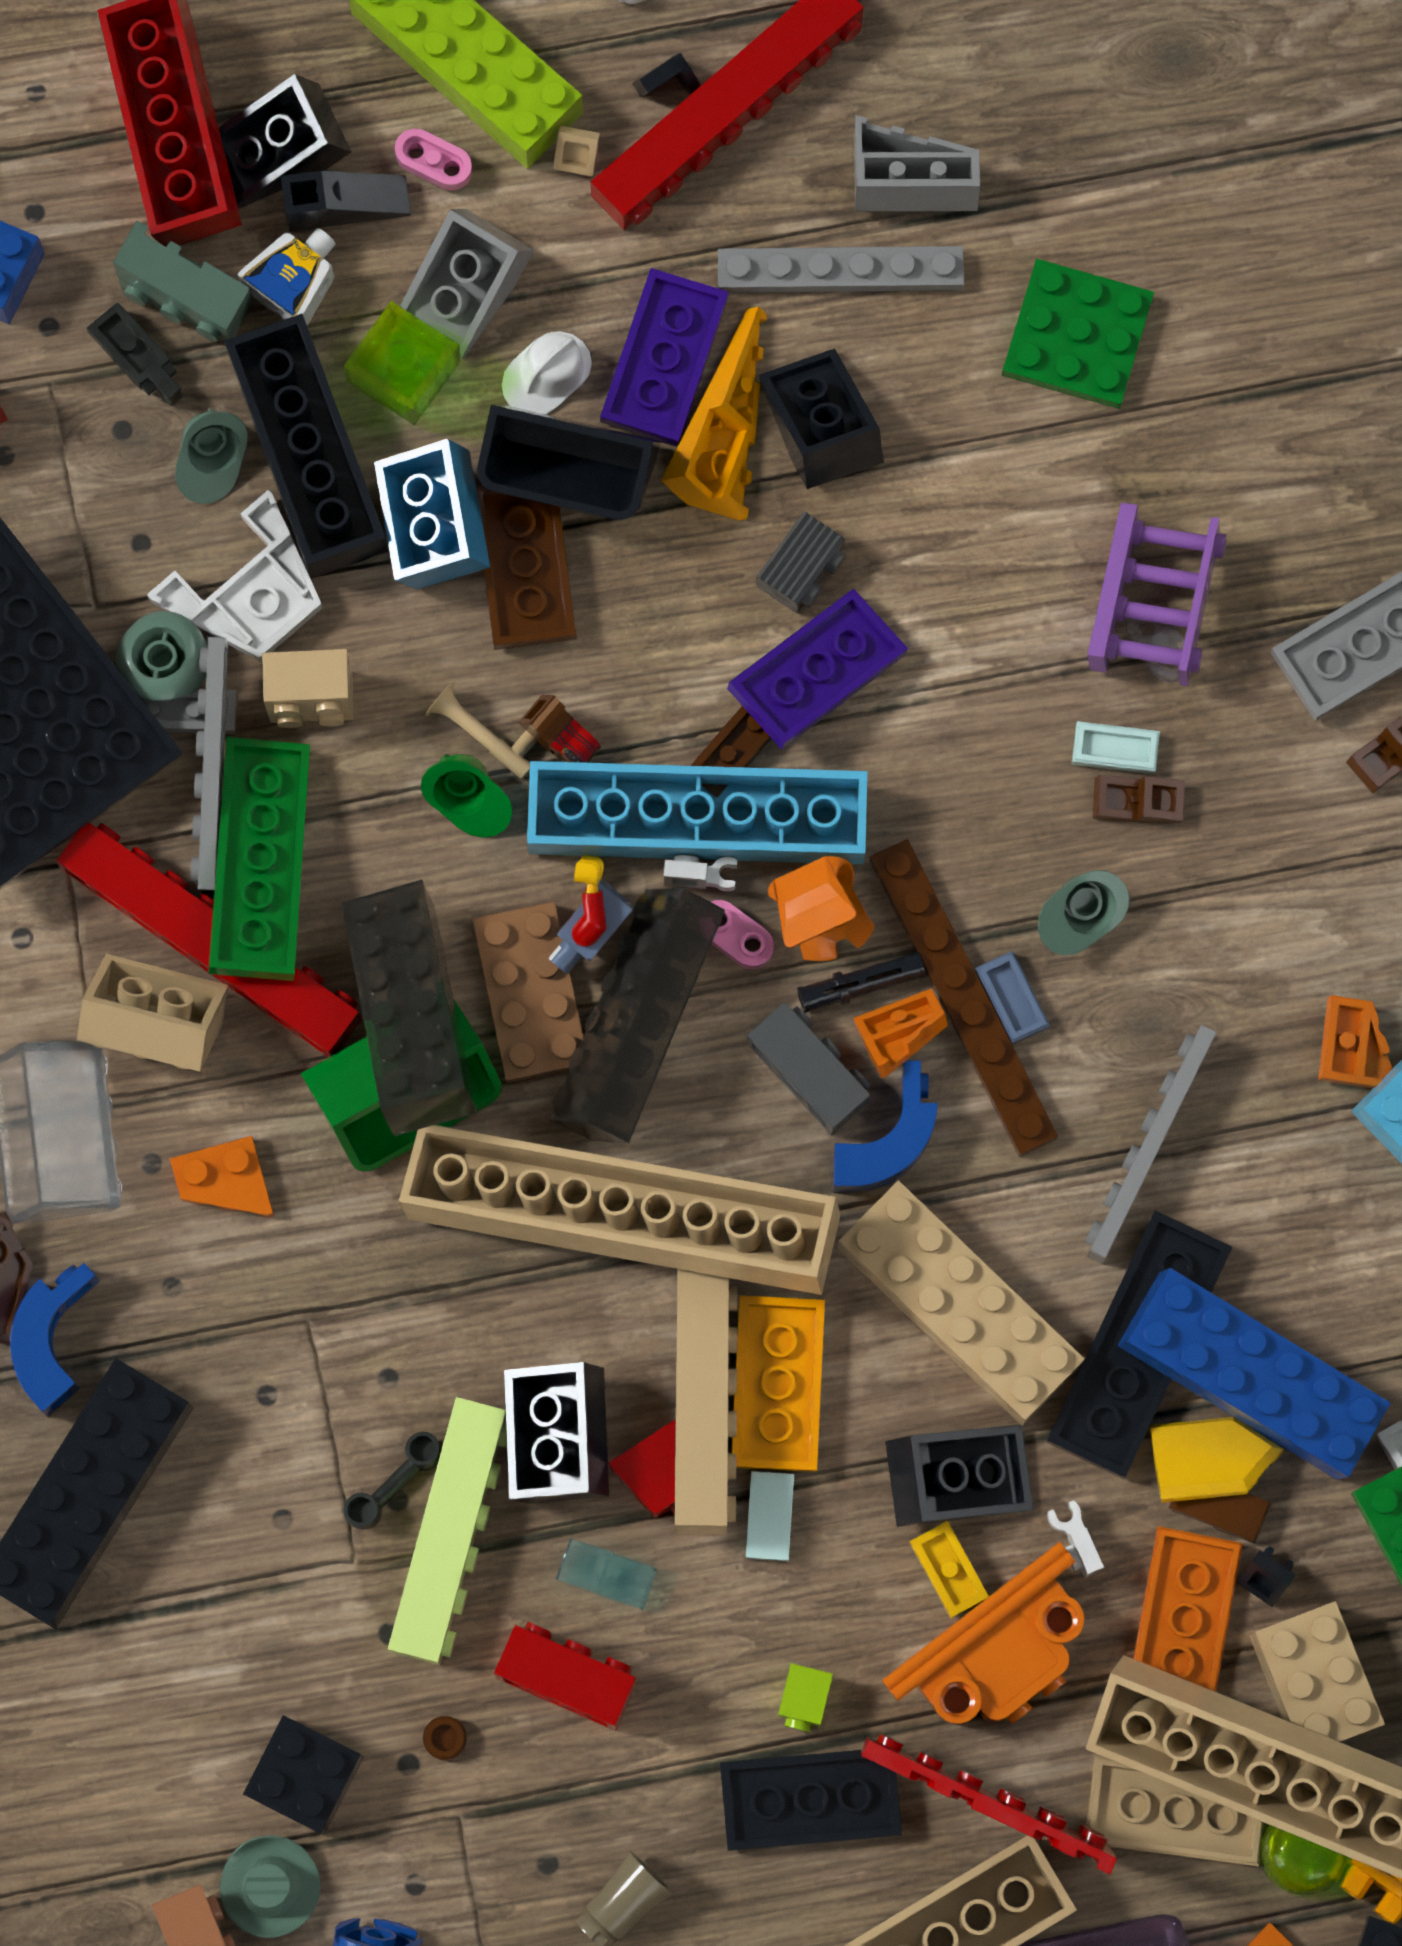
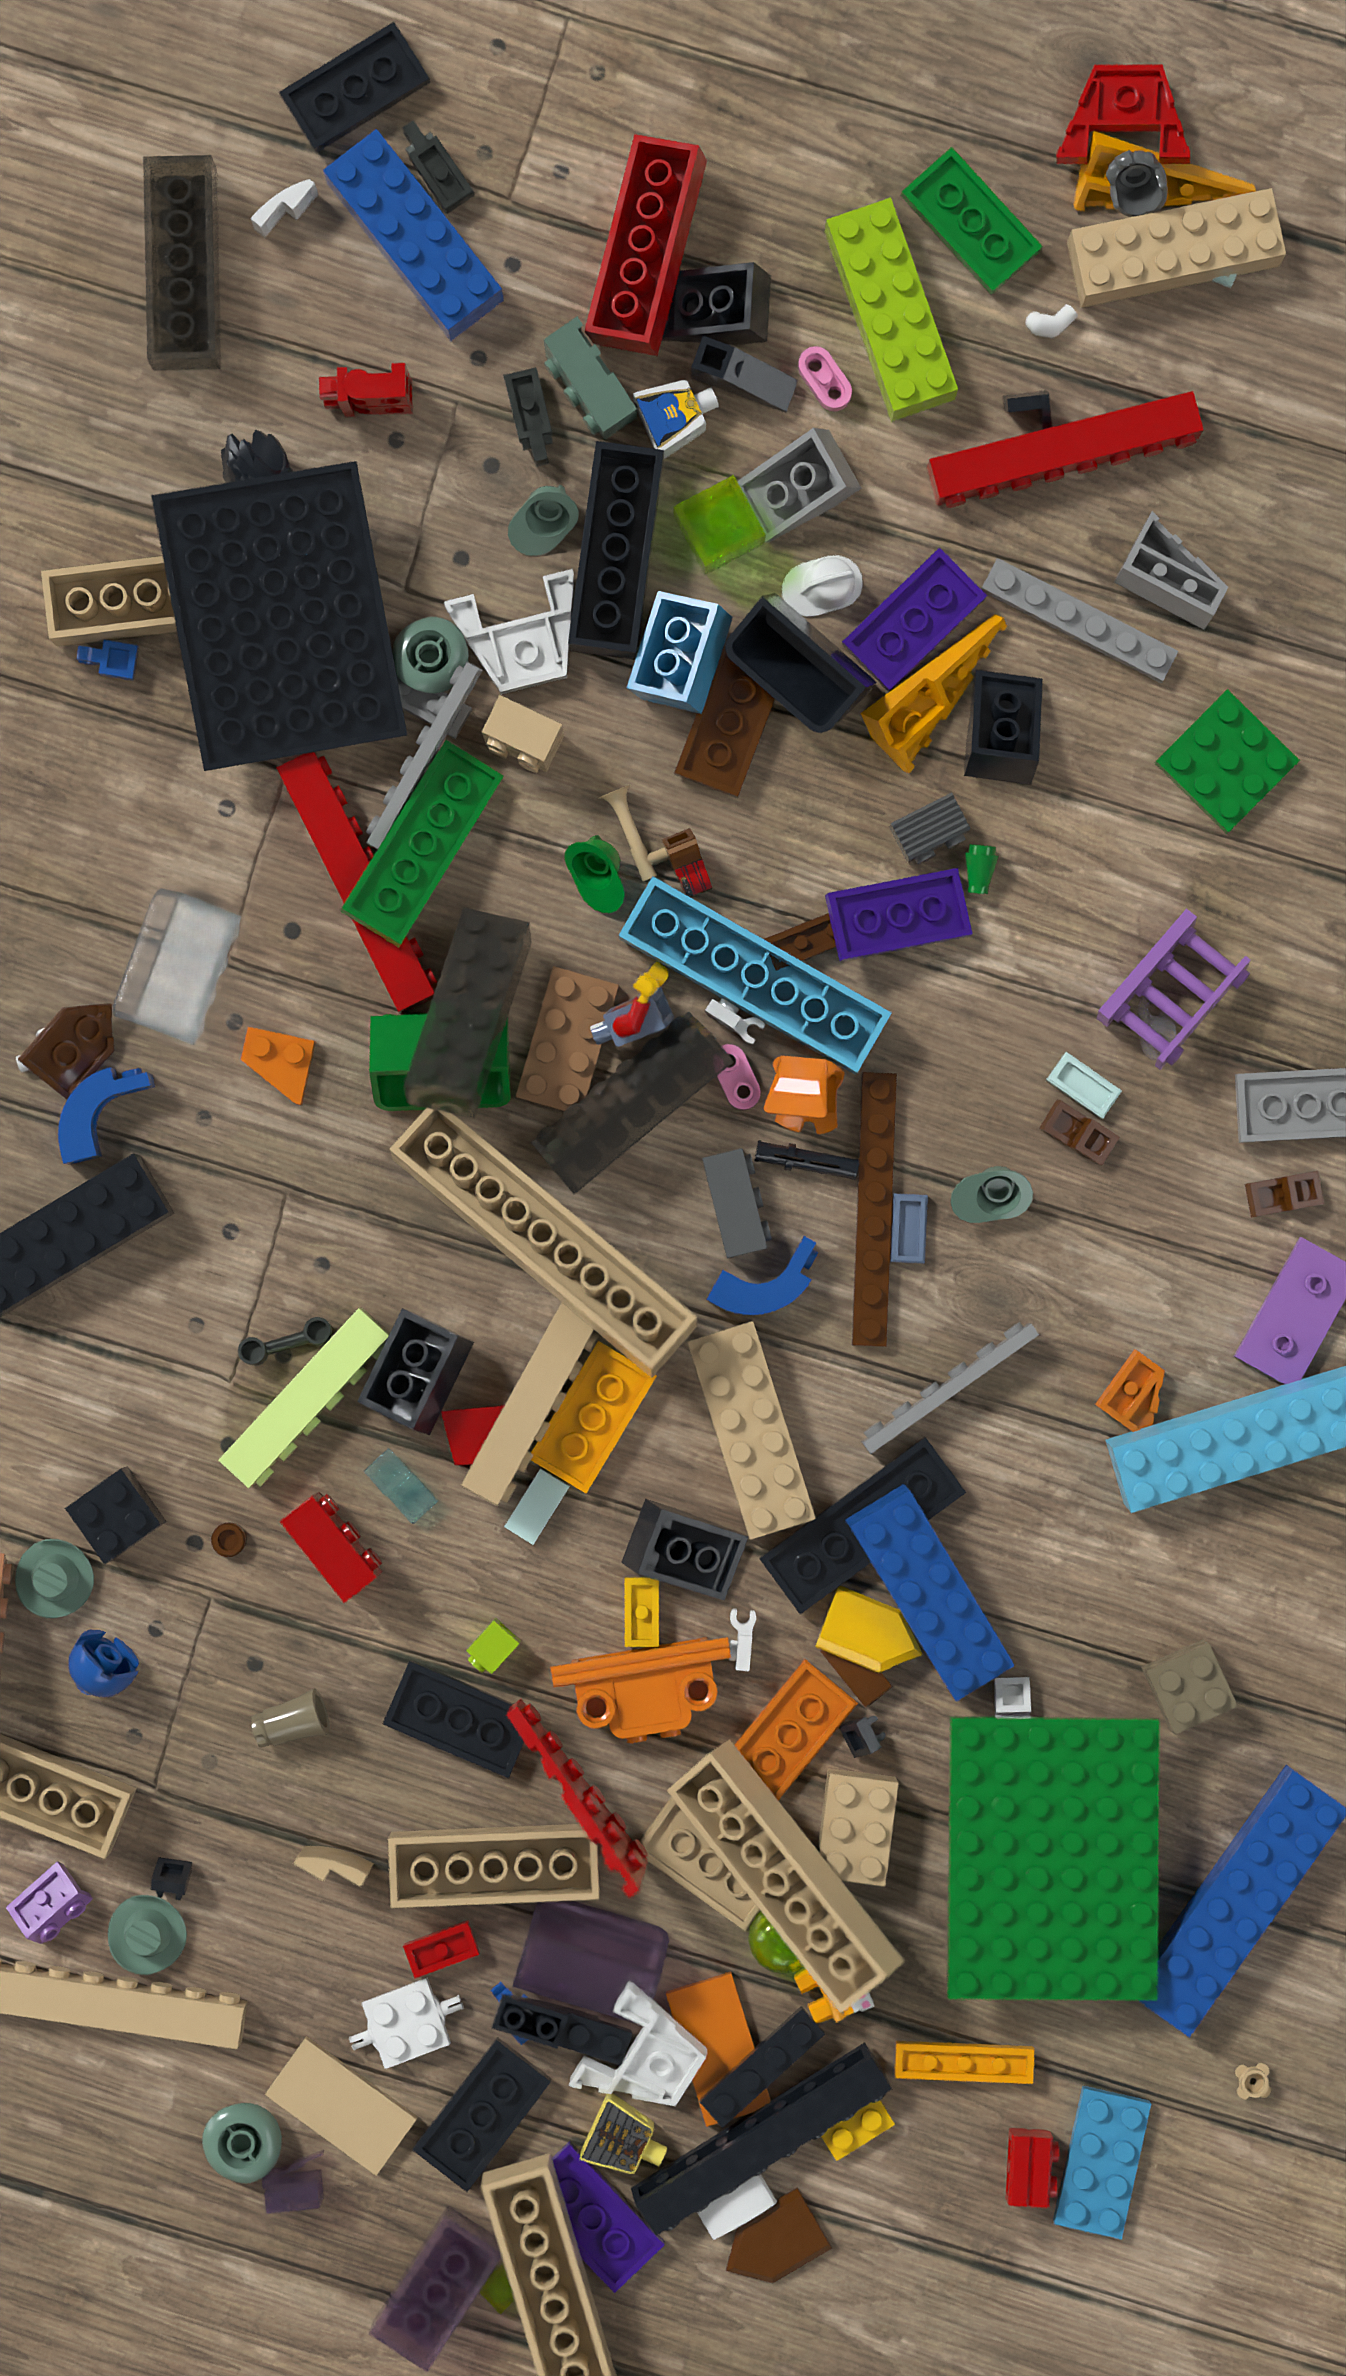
camera: 30 degrees right, 10 degrees up
tan brick [77,954,228,1072] -> none
tan plate [553,126,601,177] -> none
orange wing [853,988,948,1079] -> none
none -> green cone [965,844,999,894]

